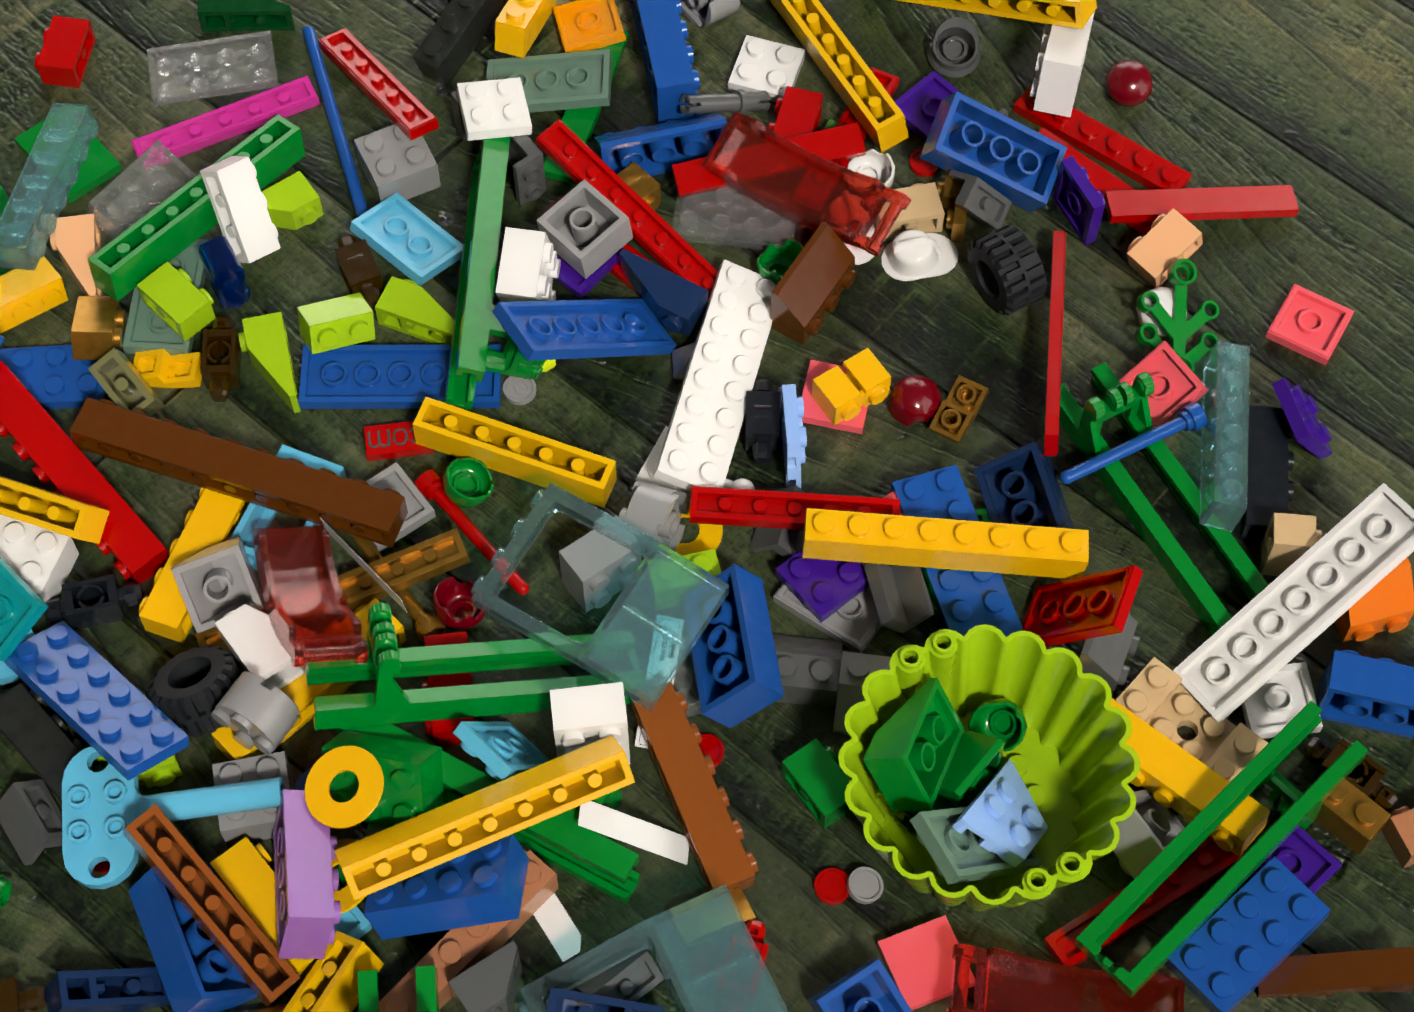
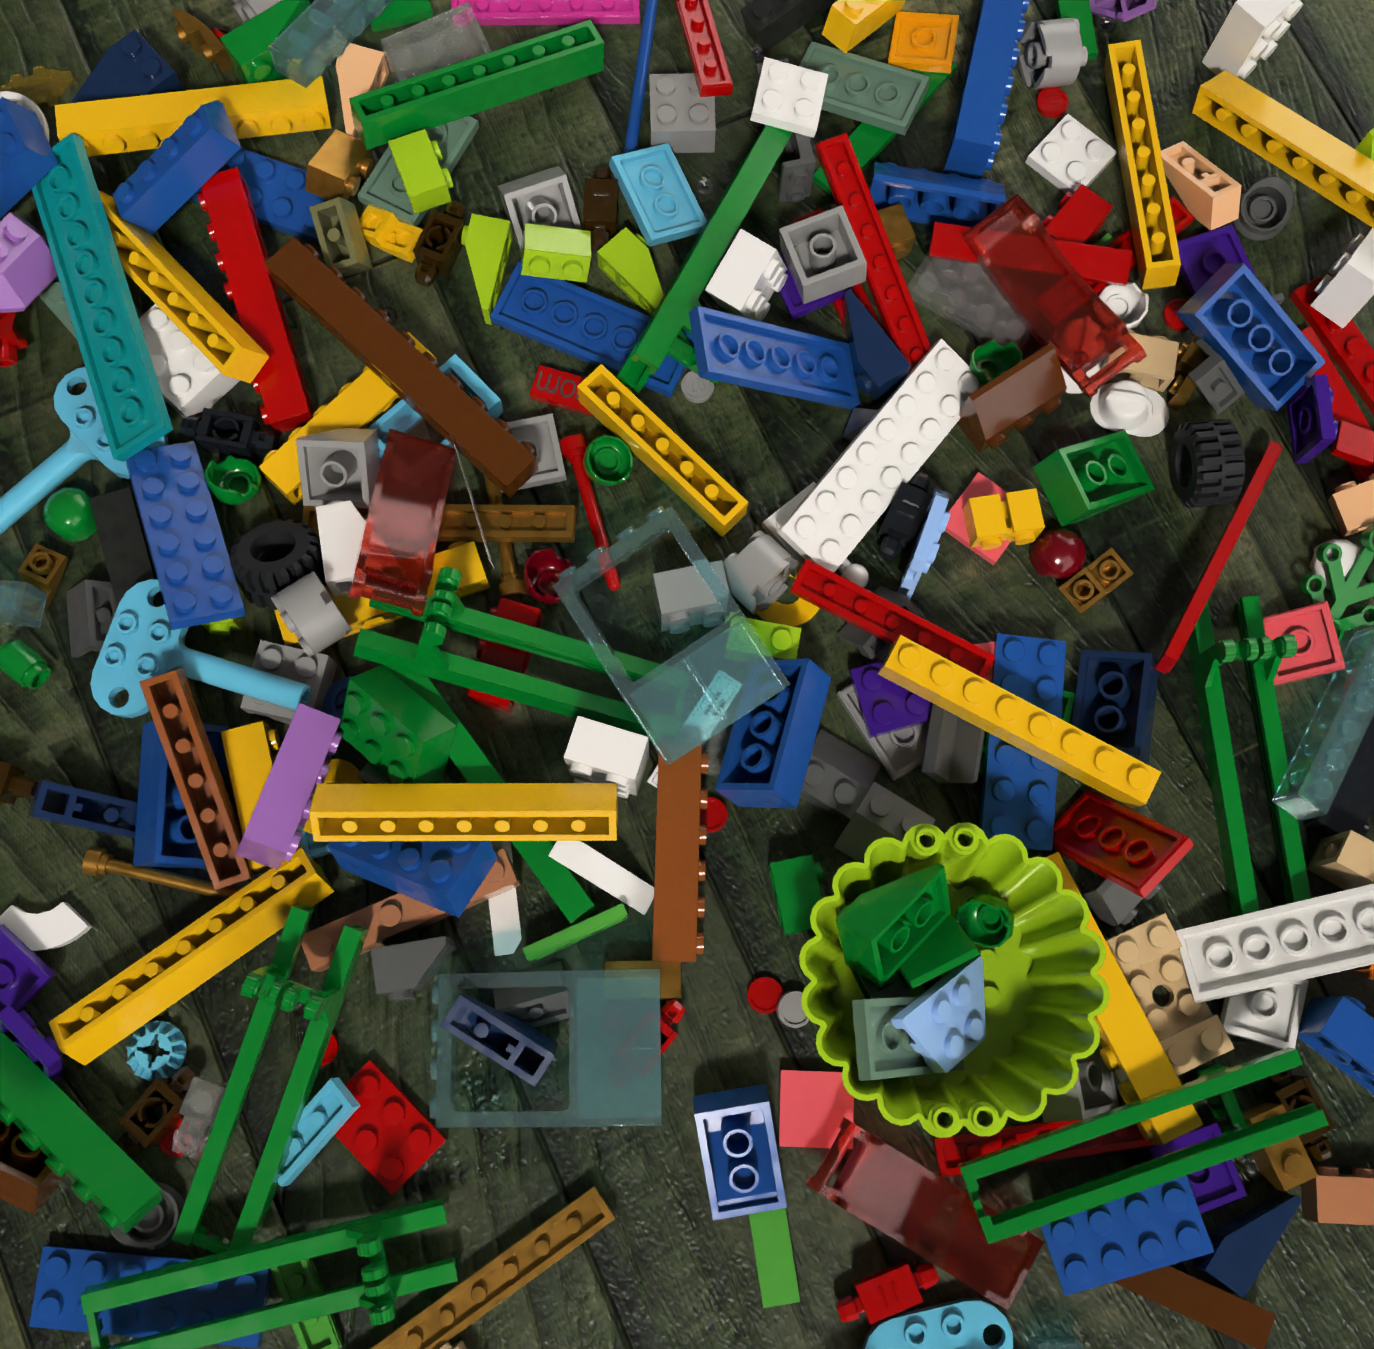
camera: 20 degrees right, 15 degrees up
clear blue brick [199,236,250,310] -> none
white brick [200,156,281,263] -> none
lime slope [261,171,324,230] -> none
yellow gear [305,746,384,829] -> none
medium azure plate [453,721,550,781] -> none
dark grey pin [680,89,770,115] -> none
blue piece [1060,402,1208,484] -> none
none -> green hair [204,455,262,505]
none -> light grey slope [497,166,582,252]
none -> bright green tile [522,903,629,963]
none -> green slope [1032,430,1155,527]
none -> red piece [1036,87,1069,119]
none -> light nougat slope [1161,141,1242,231]
none -> dark blue slope [1193,1192,1302,1298]

